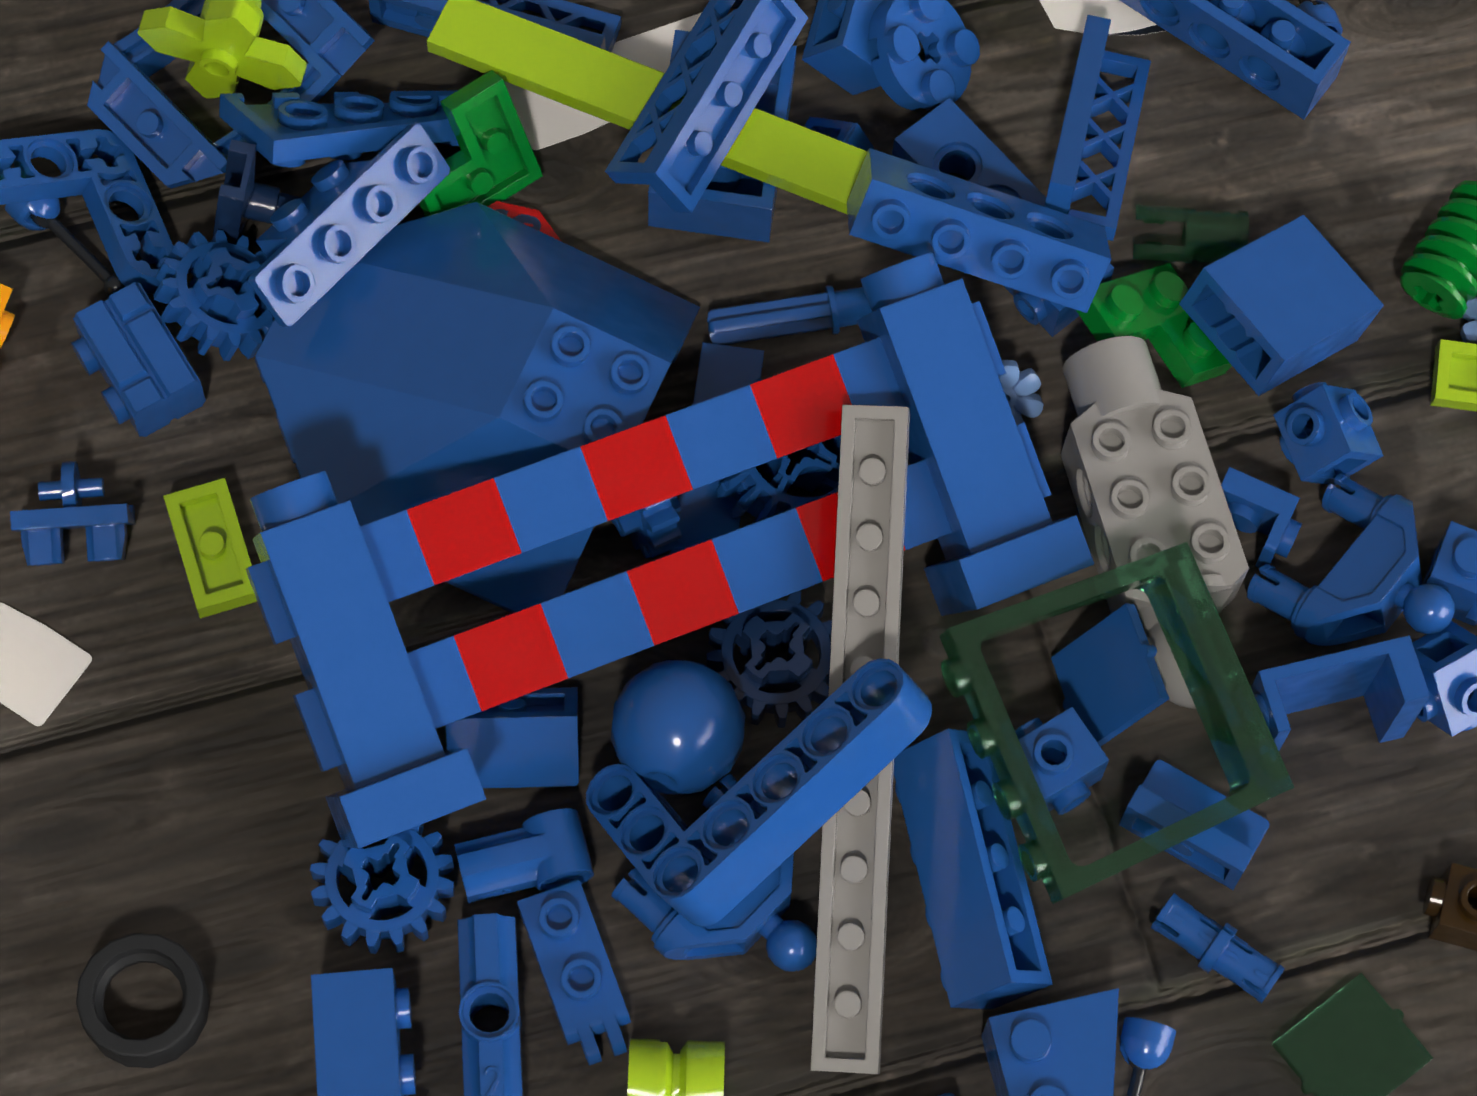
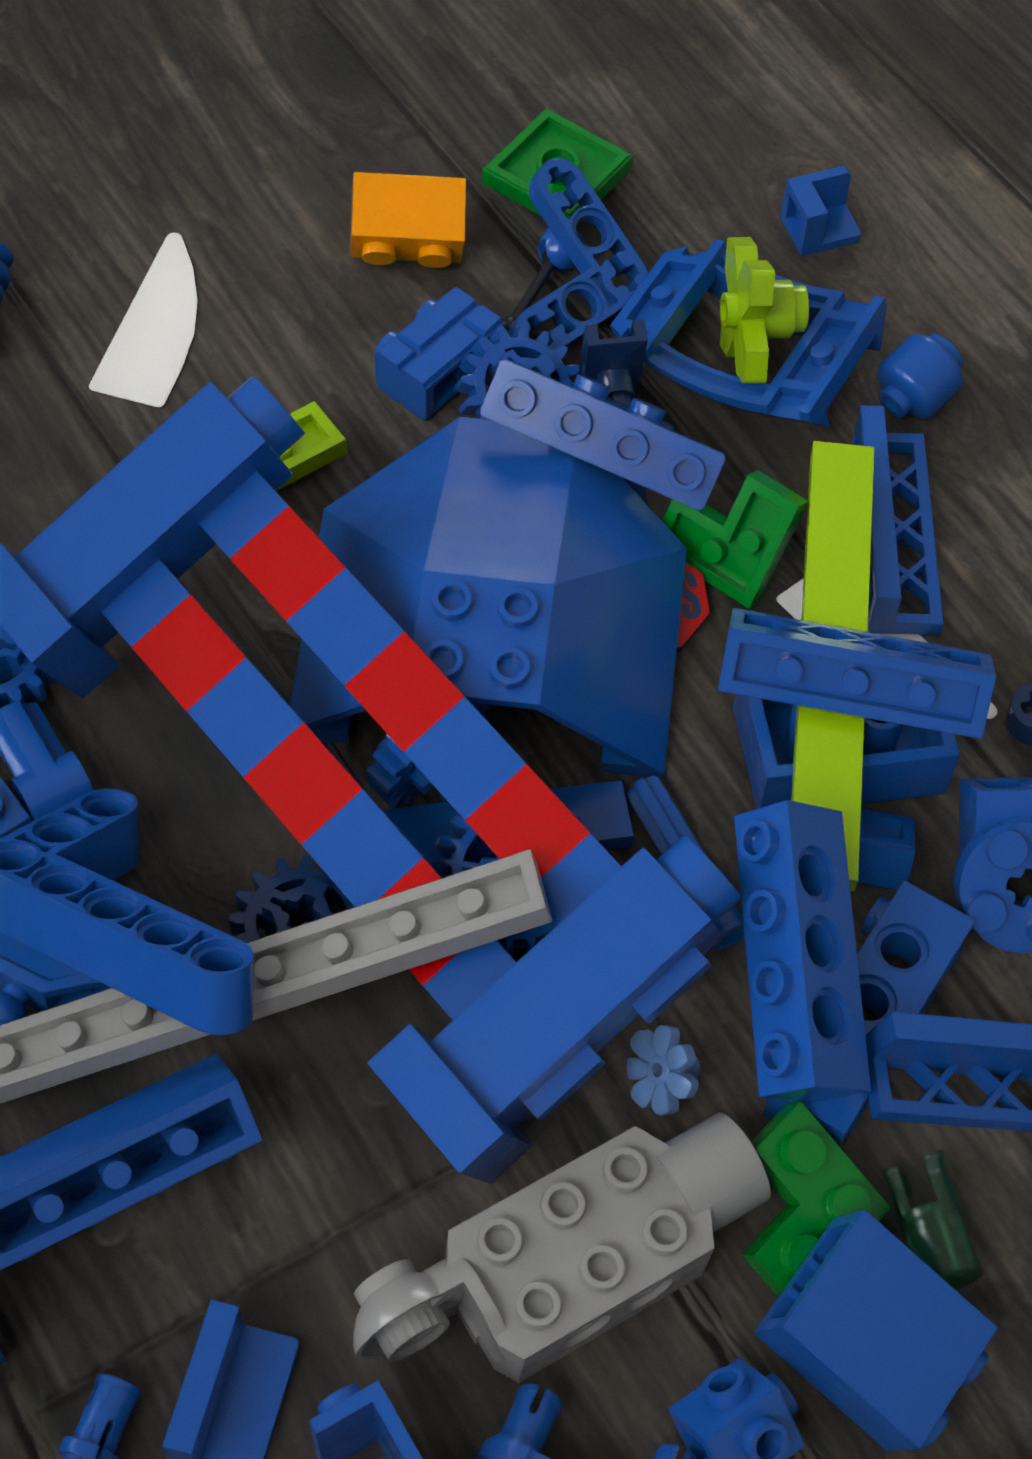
camera: 75 degrees right, 10 degrees down
blue hips [10,461,136,566] -> none
blue wing [219,90,459,168] -> none
blue panel [446,687,579,788] -> none
blue piece [611,660,745,795] -> none
clear green windscreen [939,542,1294,904] -> none
blue brick [1000,707,1109,819] -> none
blue piece [1051,603,1169,747] -> none
blue bracket [1221,467,1302,568] -> none

